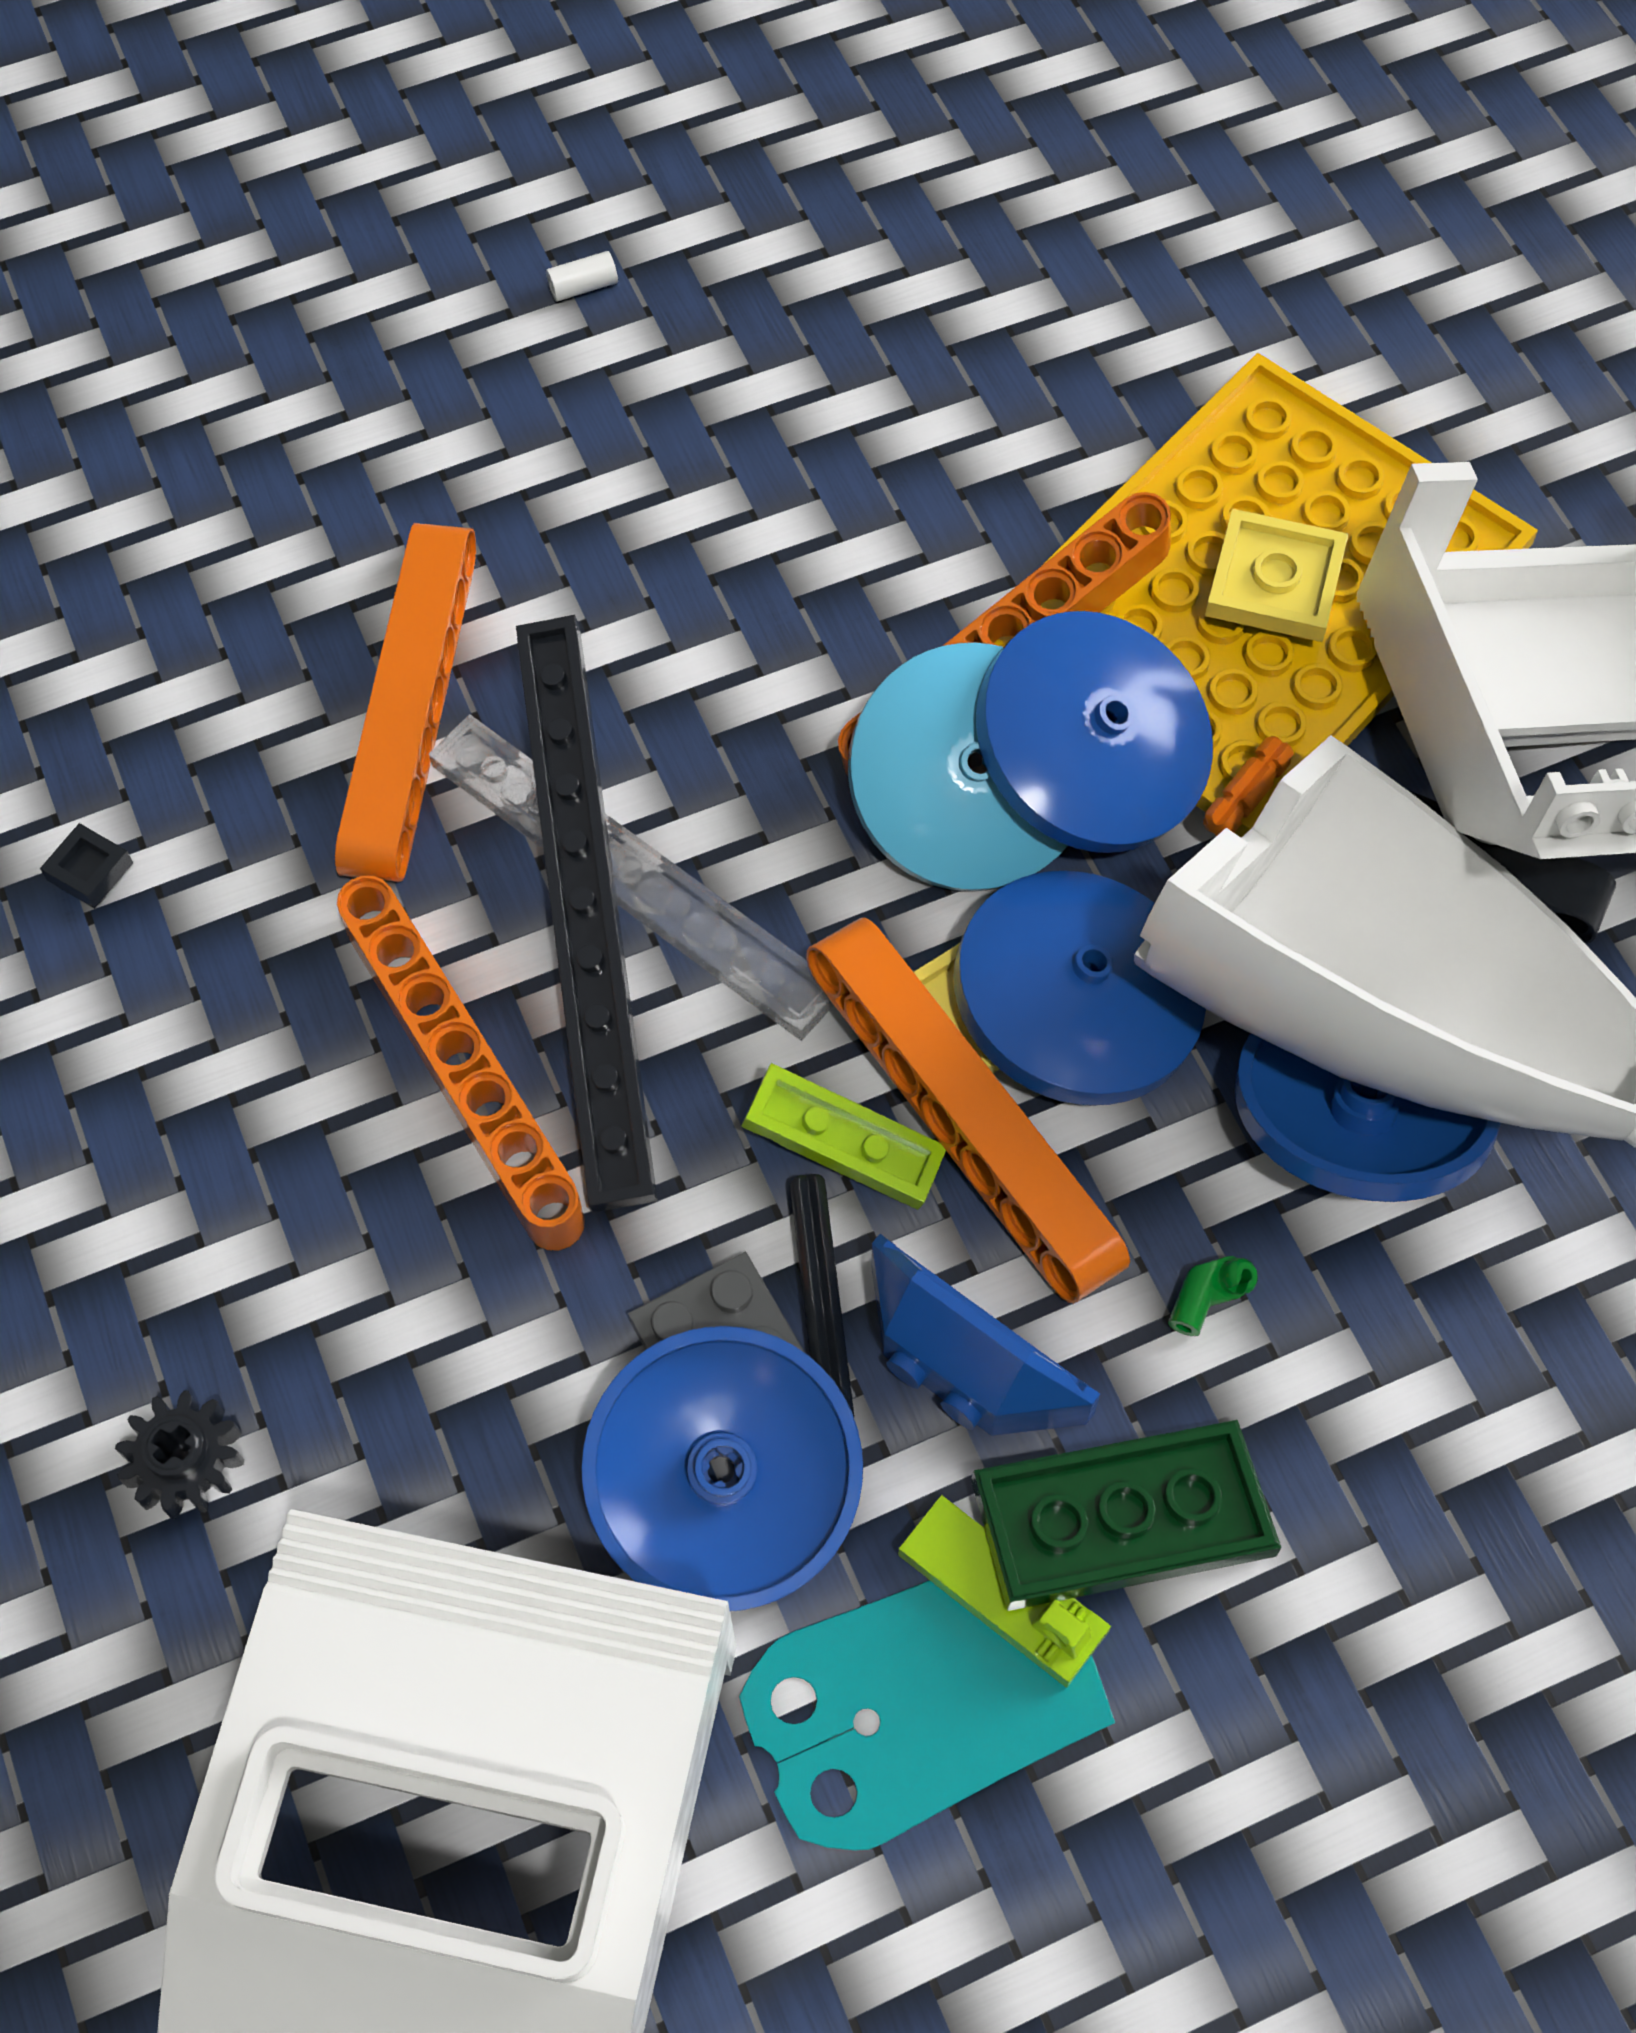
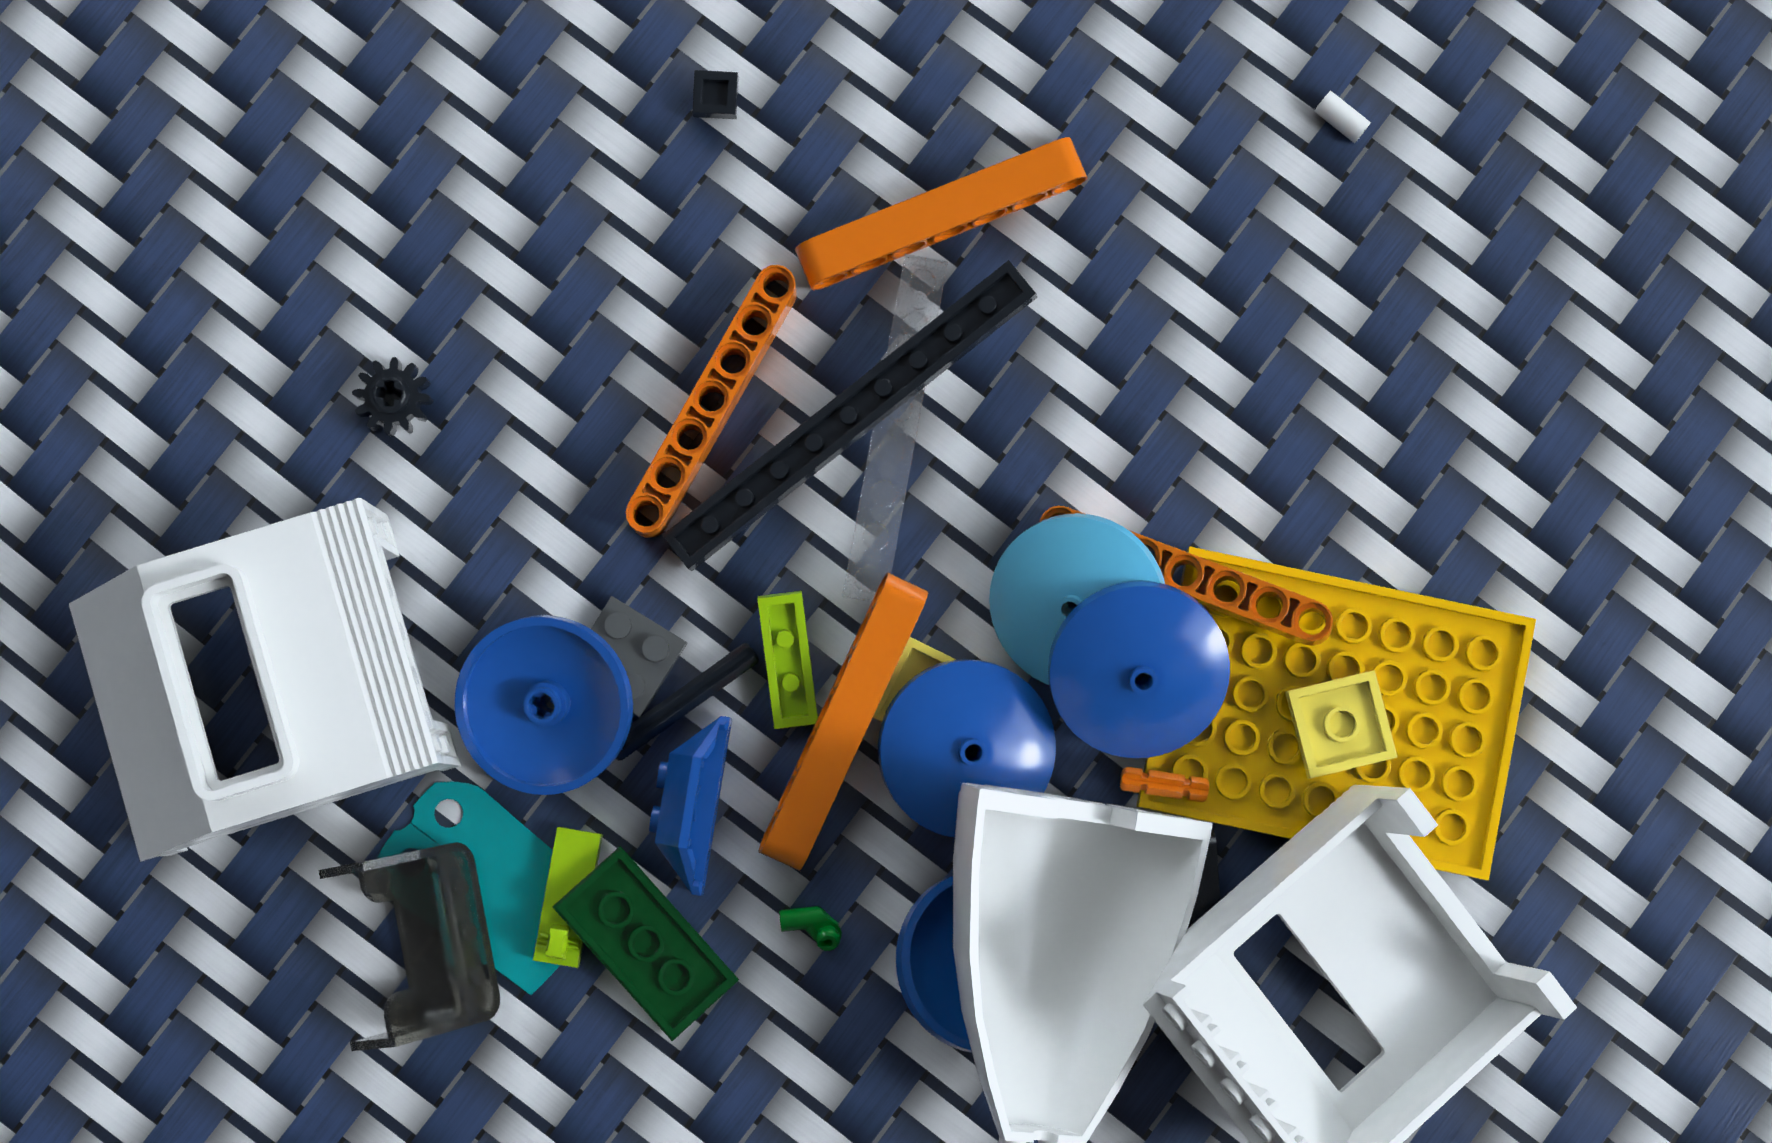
camera: 55 degrees right, 20 degrees up
none -> clear smoke windscreen [319,842,500,1051]

